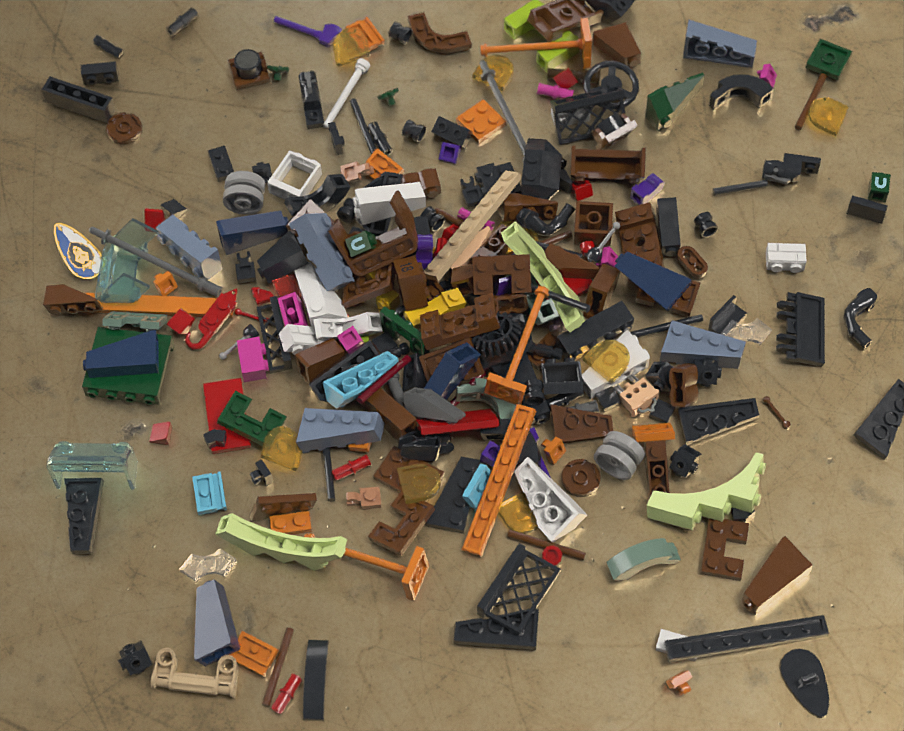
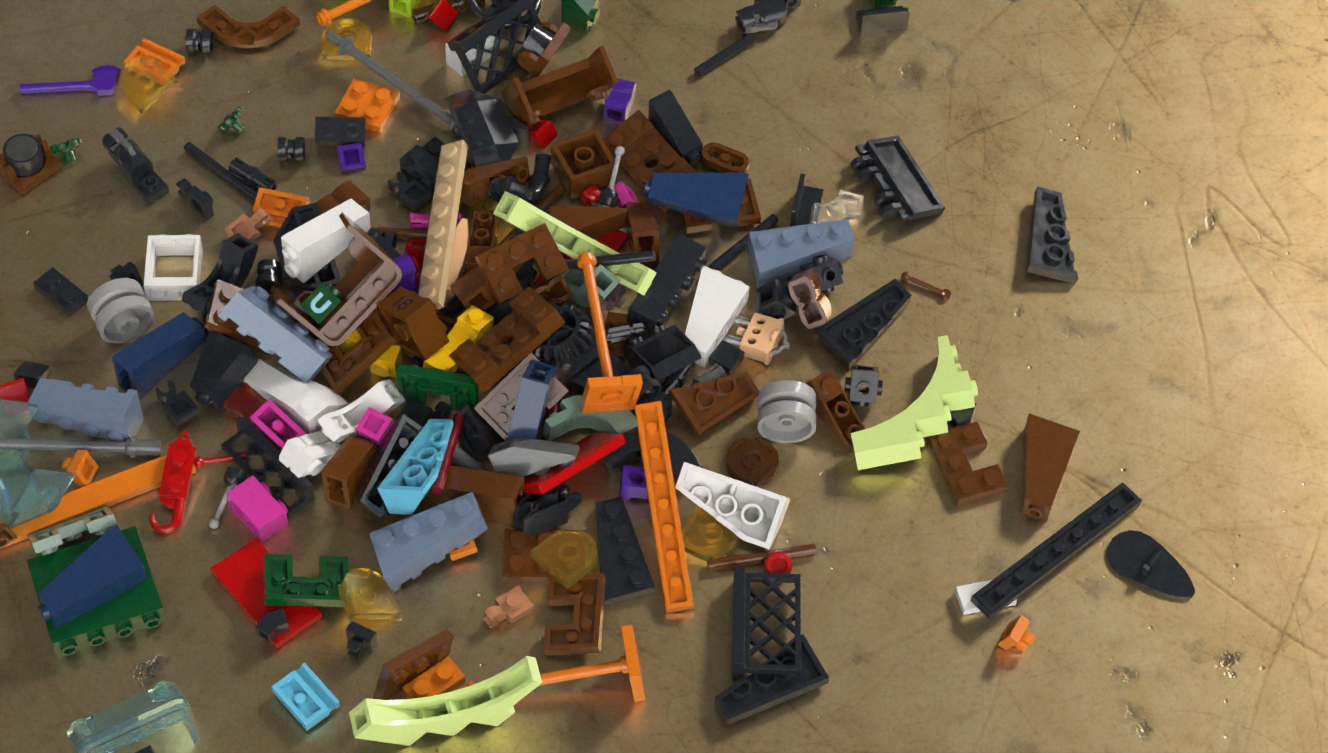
camera: 35 degrees left, 5 degrees down
slope [149,422,172,445] -> none
red slope [167,308,196,334] -> none
red tile [251,287,274,306] -> none
black bar [322,447,336,502] -> none
white piece [323,58,370,128] -> none
red axle [332,454,371,481] -> none
medium azure plate [462,464,491,513] -> none
dark purple slope [493,276,512,295] -> none
dark pink pin [537,83,574,99] -> none
orange tile [541,437,566,465] -> none
clear yellow tile [583,340,630,384] -> none
sand green arch [606,538,681,580] -> none
orange plate [632,423,675,442] -> none
black tile [649,399,675,423] -> none
black wheel [694,212,718,238] -> none
white brick [766,243,806,273] -> none
black piece [844,288,877,349] -> none

